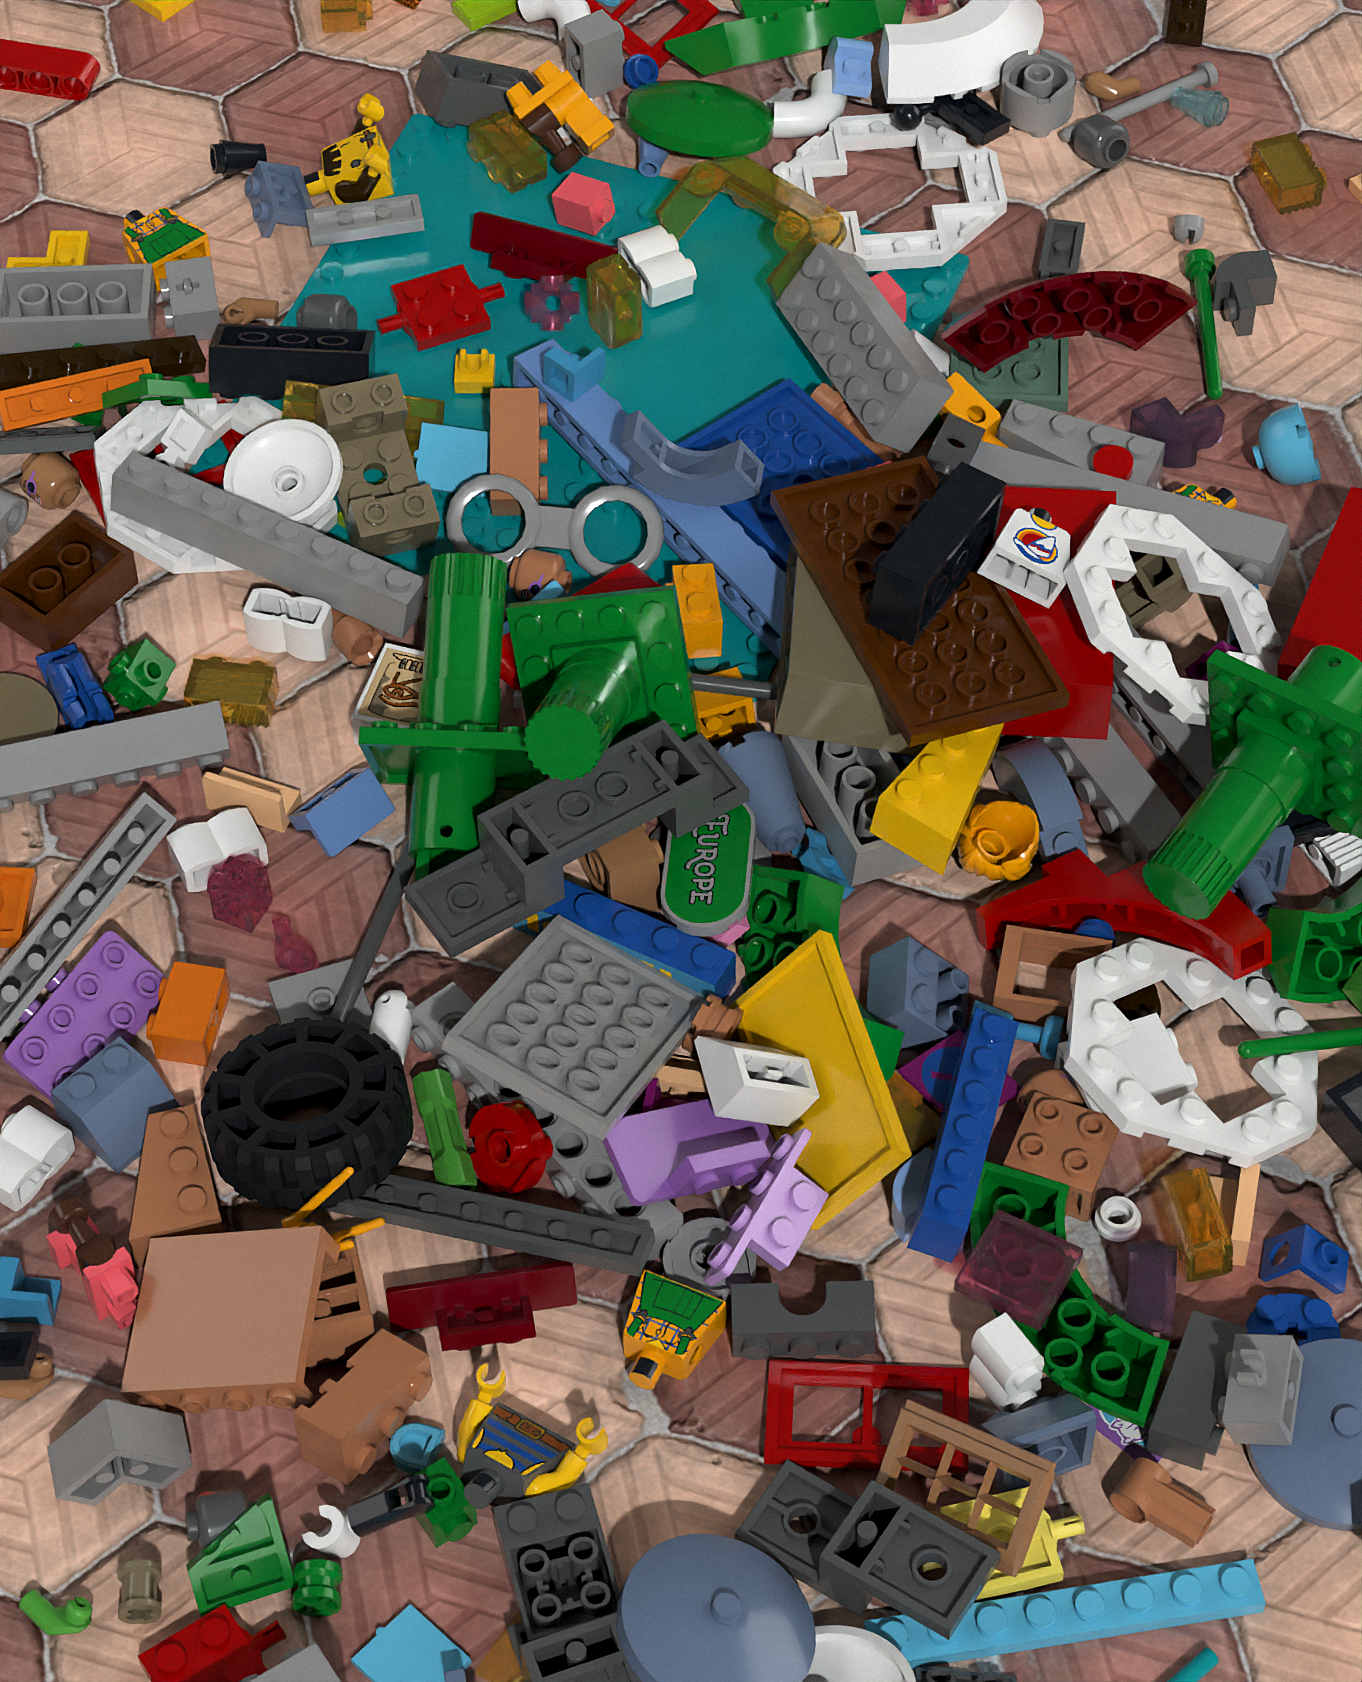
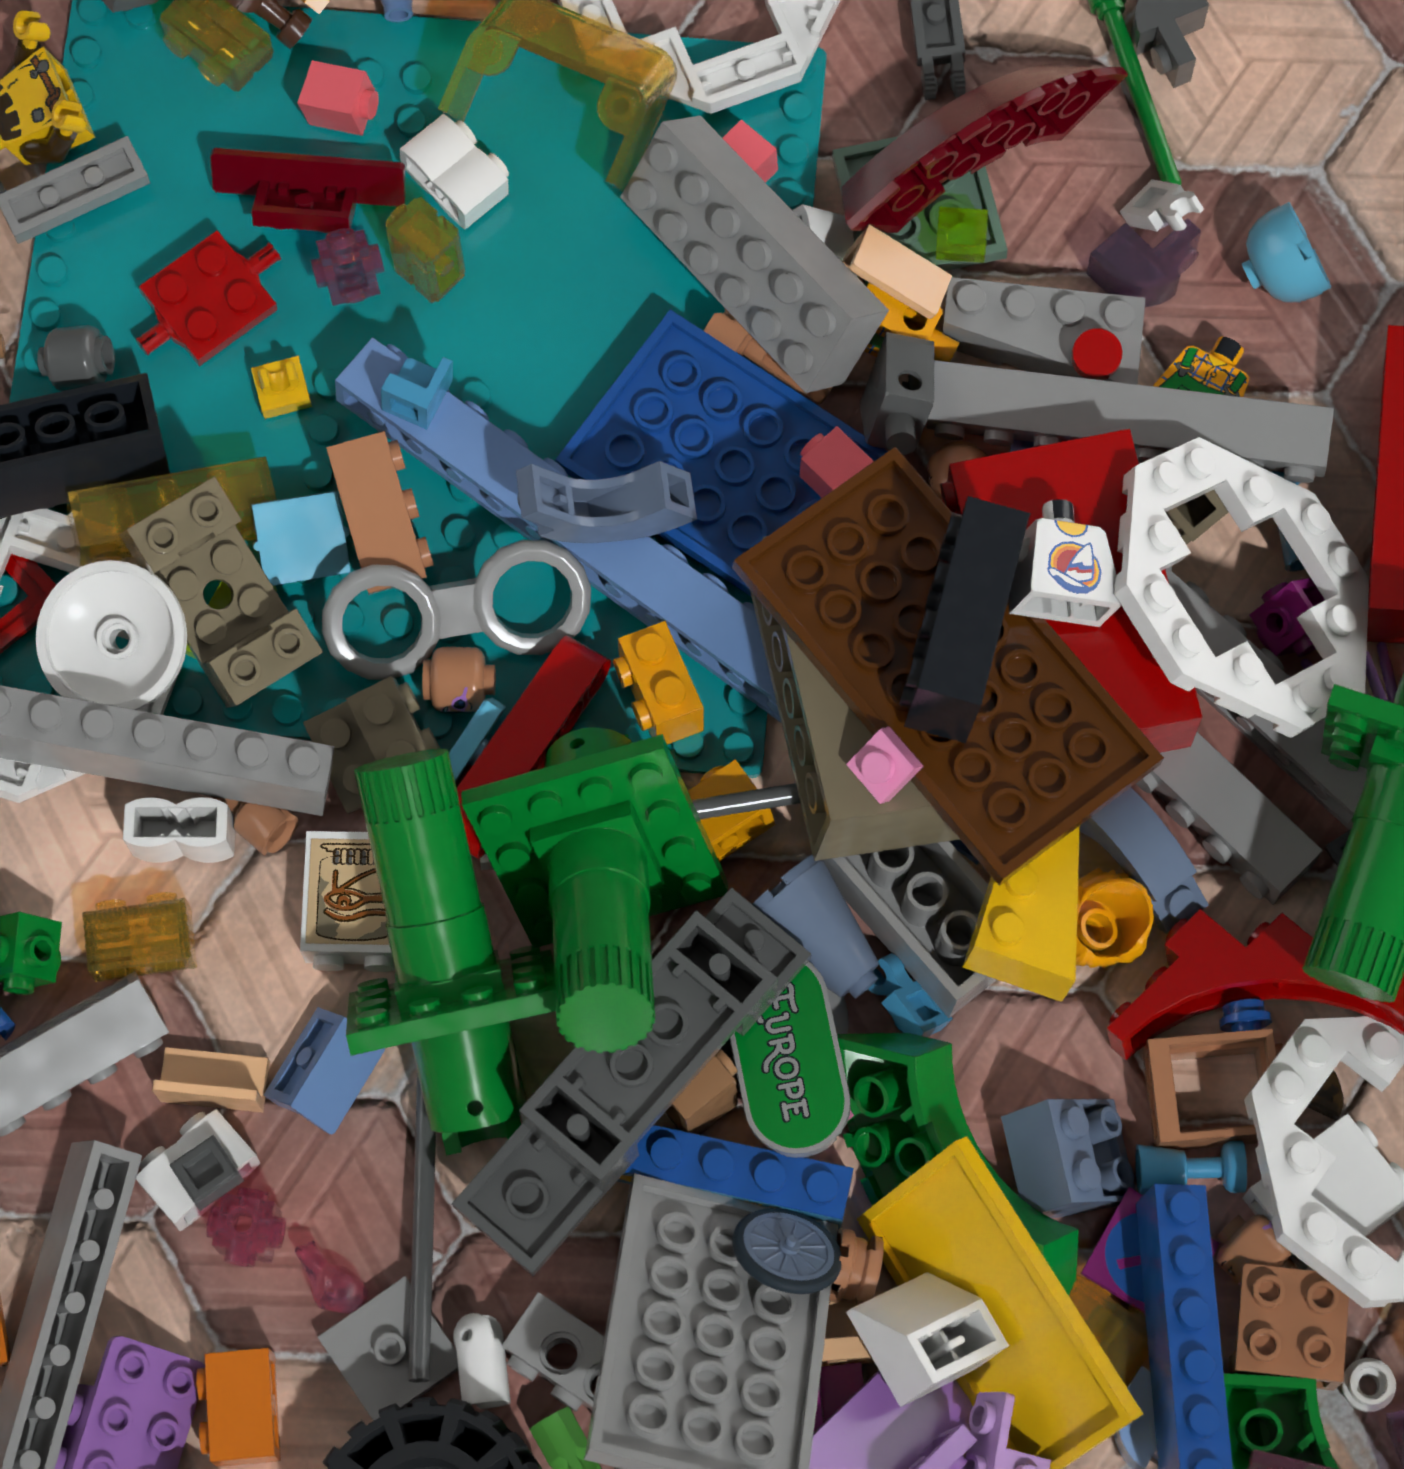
camera: 15 degrees left, 20 degrees up
none -> dark grey tile [169,1135,244,1211]
none -> sand blue wheel [732,1208,842,1294]
none -> light nougat panel [842,224,952,319]
none -> bright pink plate [846,727,923,804]
none -> clear neon green plate [935,207,988,263]
none -> white plate [1120,179,1204,232]

